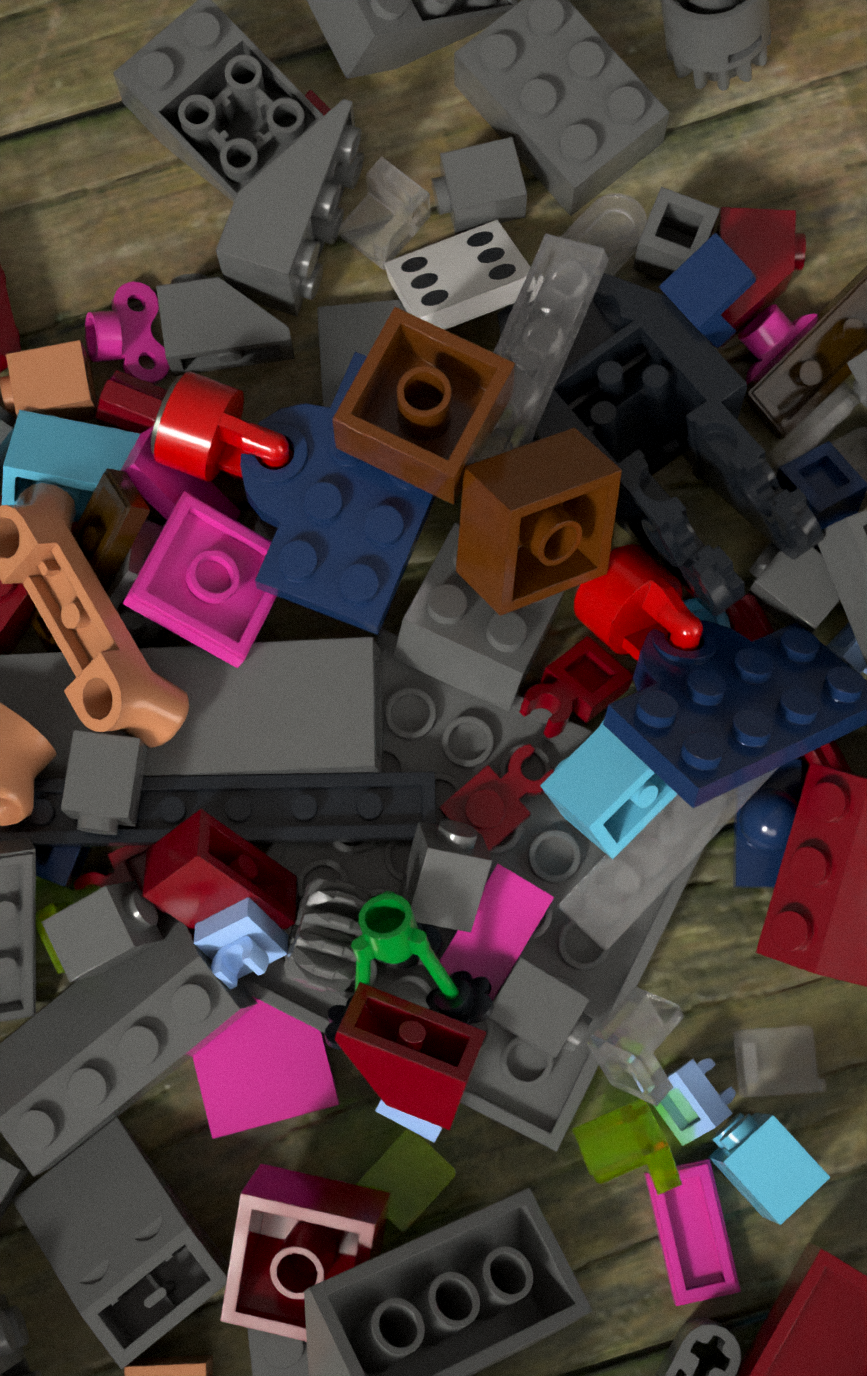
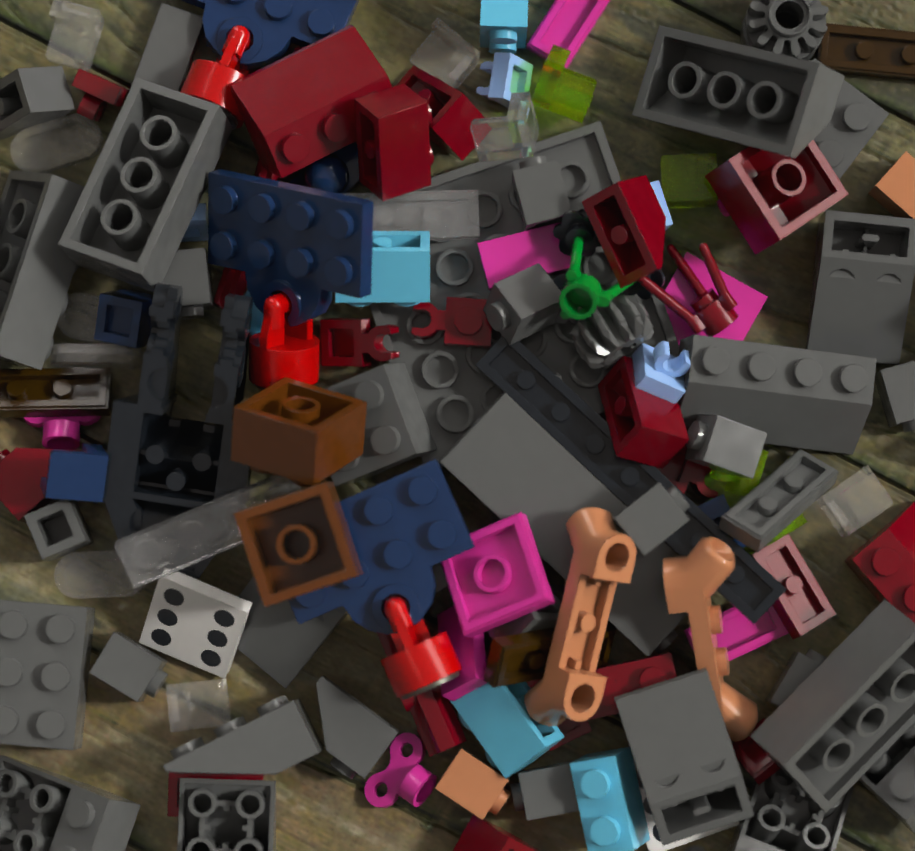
camera: 135 degrees left, 5 degrees up
none -> dark red brick [355,84,434,201]
none -> dark red slope [396,65,493,161]
none -> dark red plant [638,243,738,337]

